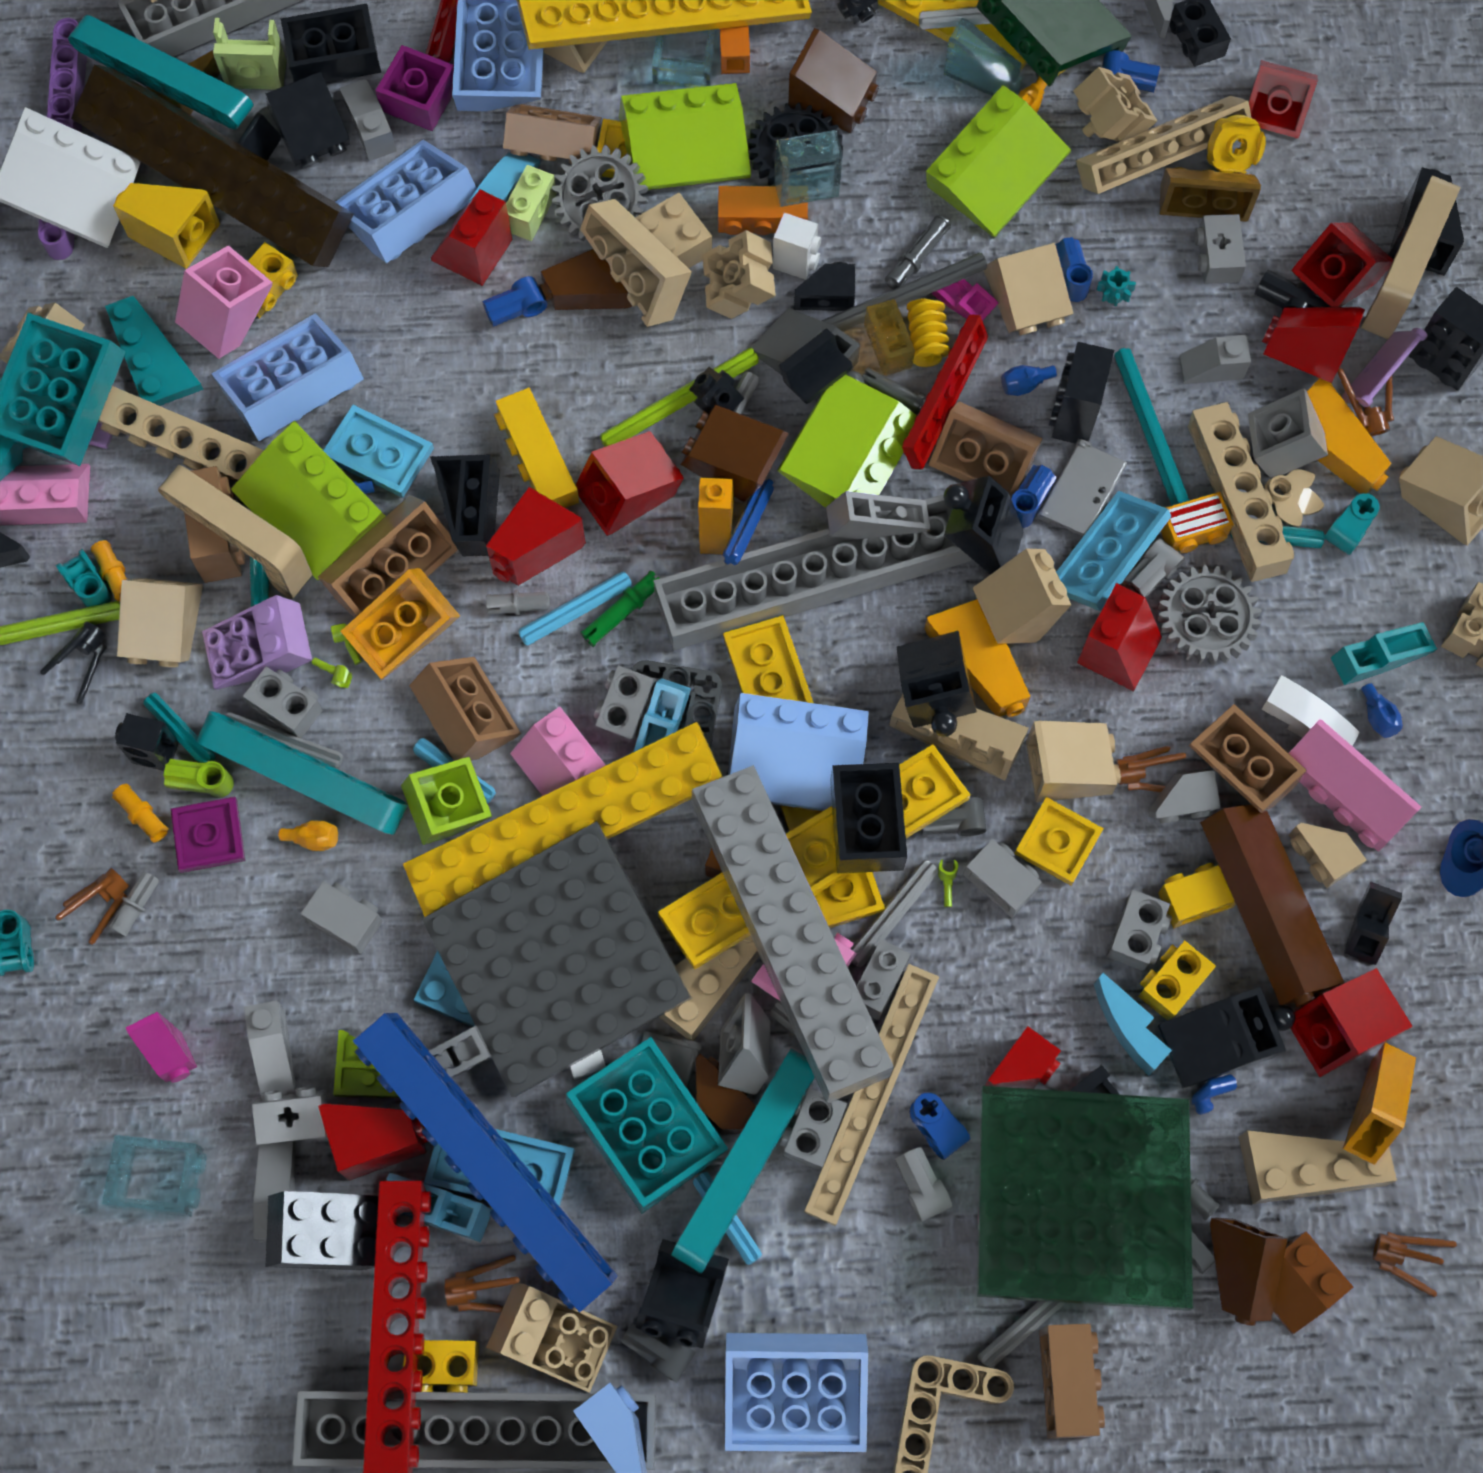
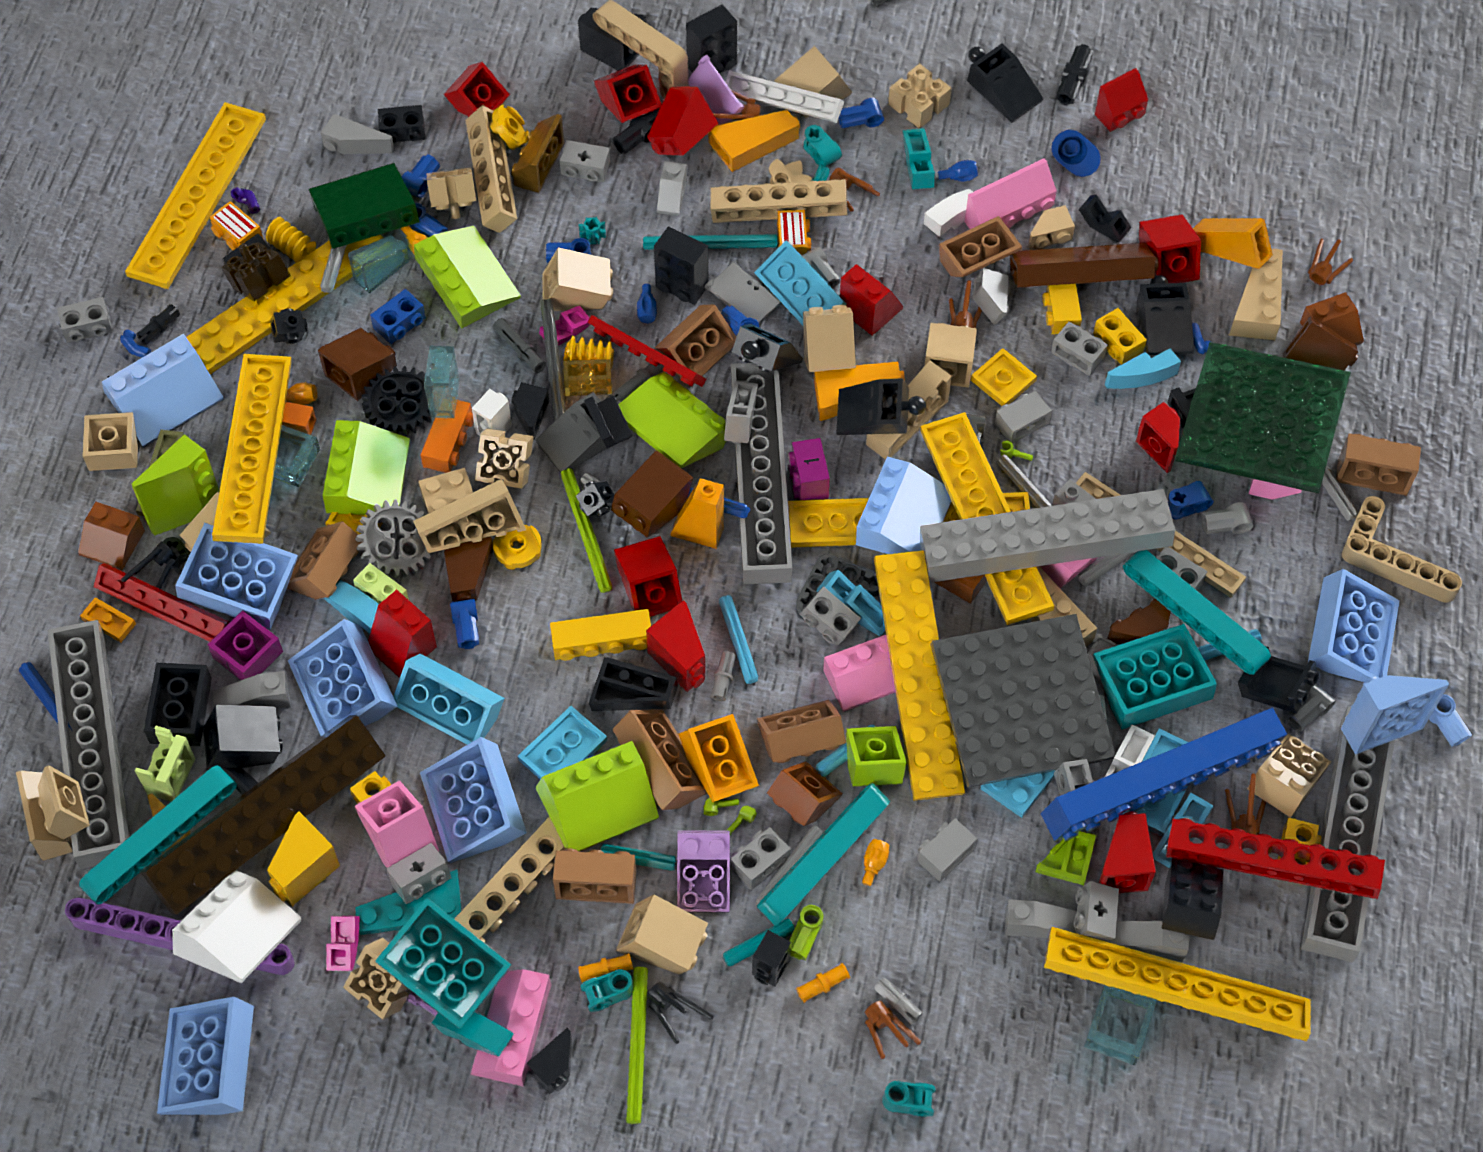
camera: 75 degrees left, 10 degrees down
dark pink slope [125,1012,197,1083] -> none
tan beam [158,465,312,599] -> none
magenta plate [170,796,246,873] -> none
green pin [580,570,660,647] -> none
light grey slope [718,992,774,1095] -> none
black brick [830,763,907,873] -> none
light grey gear [1157,565,1262,666] -> none
light grey slope [1248,388,1328,480] -> none
none -> light orange piece [286,382,318,405]
none -> slope [326,916,360,971]
none -> blue brick [370,288,426,344]
none -> light grey brick [386,843,451,904]
none -> medium azure slope [393,654,505,745]
none -> blue piece [409,203,448,237]
none -> yellow plate [493,525,542,570]
none -> white plate [725,70,844,123]
none -> dark orange slope [767,761,843,826]
none -> magenta brick [787,438,830,501]
none -> dark orange plant [829,167,880,212]
none -> blue piece [838,98,884,129]
none -> yellow plate [1044,927,1311,1041]
none -> white slope [1105,725,1155,777]

